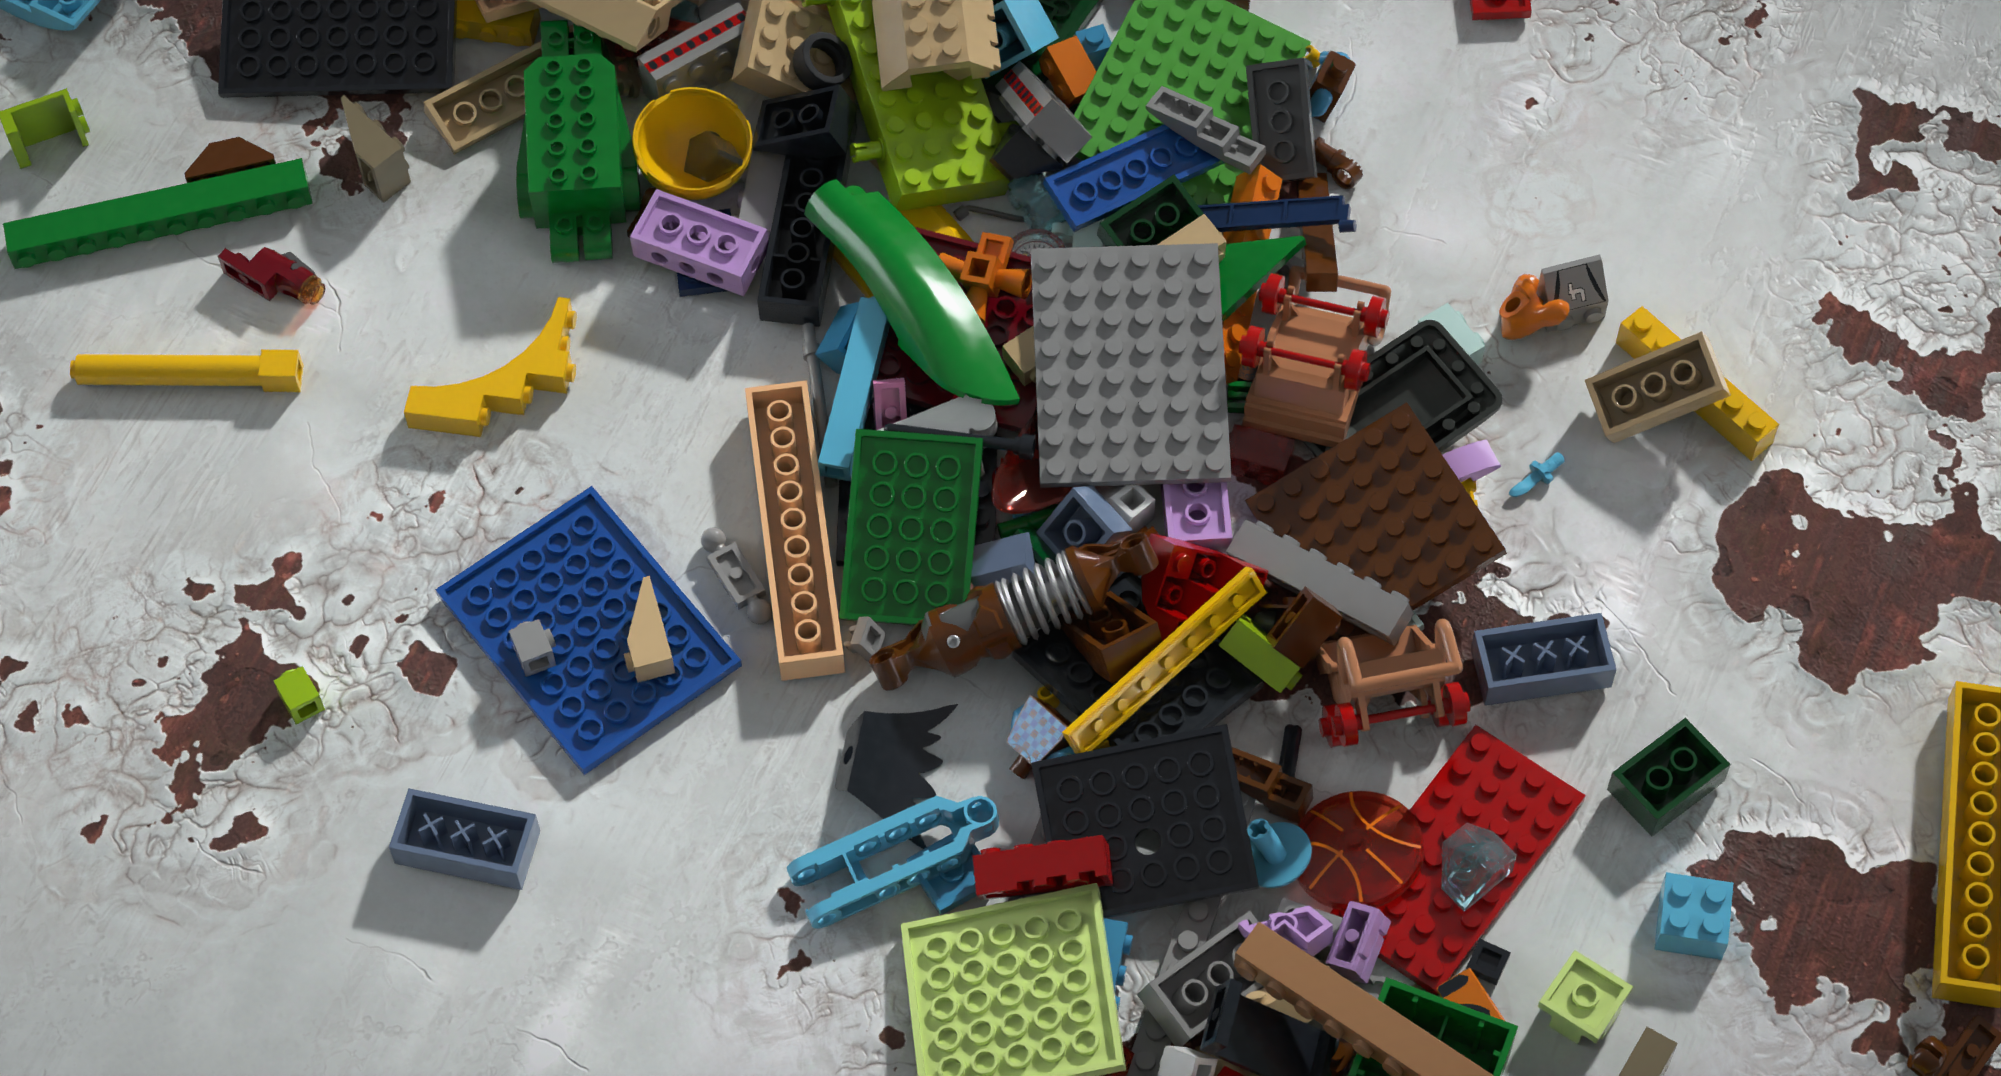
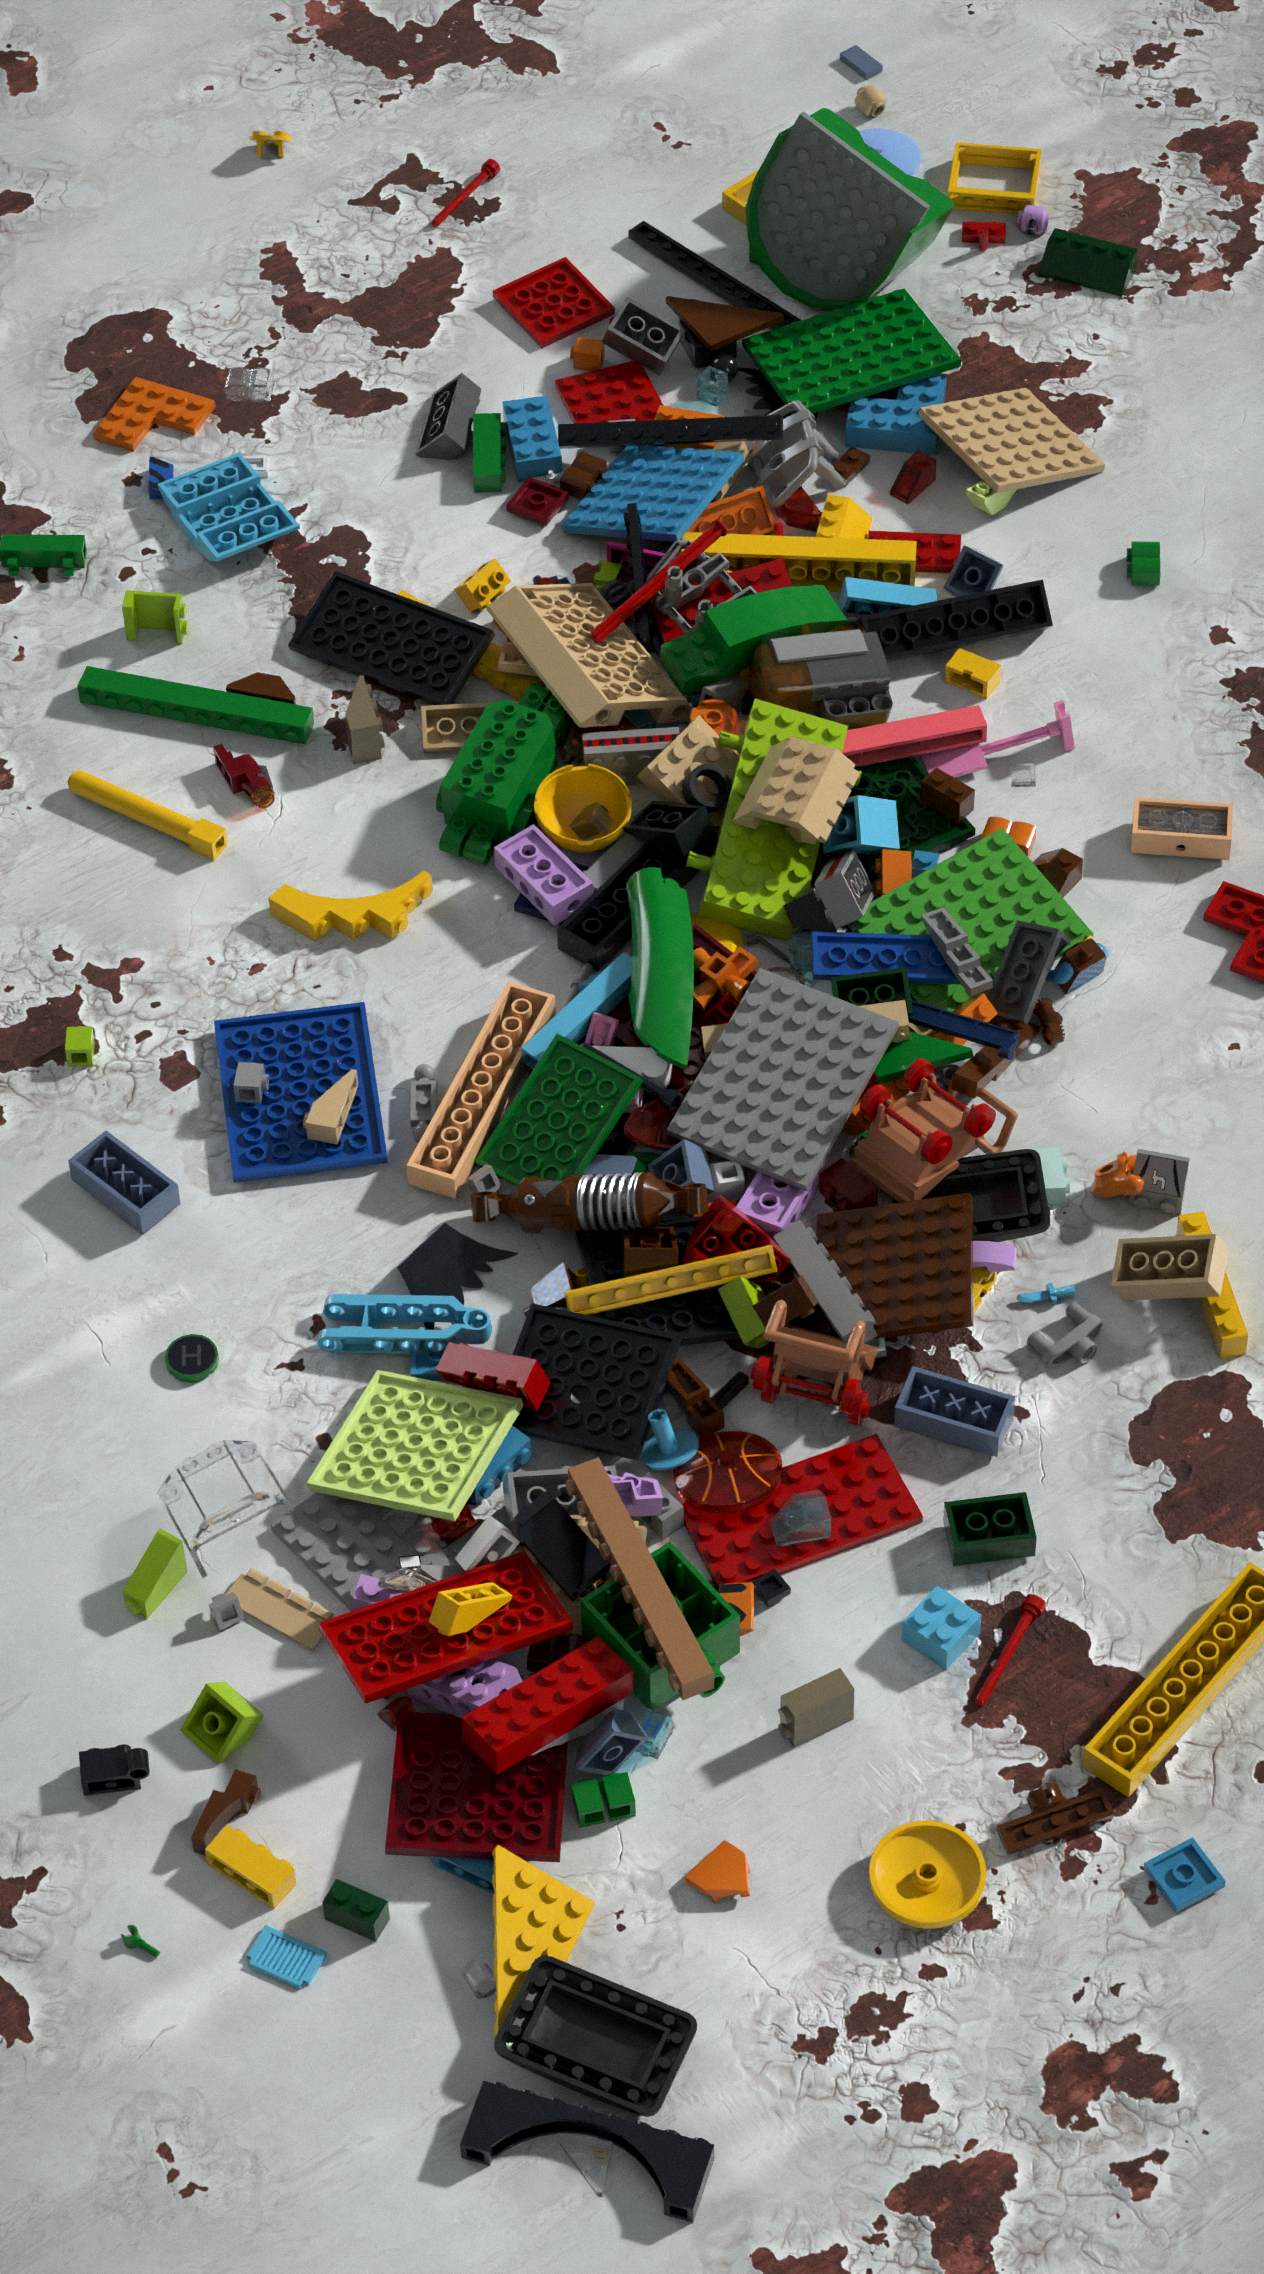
camera: 30 degrees right, 10 degrees down
lavender brick [1325,901,1391,984] -> none
yellowish green panel [1538,950,1633,1044] -> none
none -> black tile [165,1334,219,1382]
none -> red piece [975,1594,1046,1707]
none -> light grey connector [1027,1301,1103,1367]

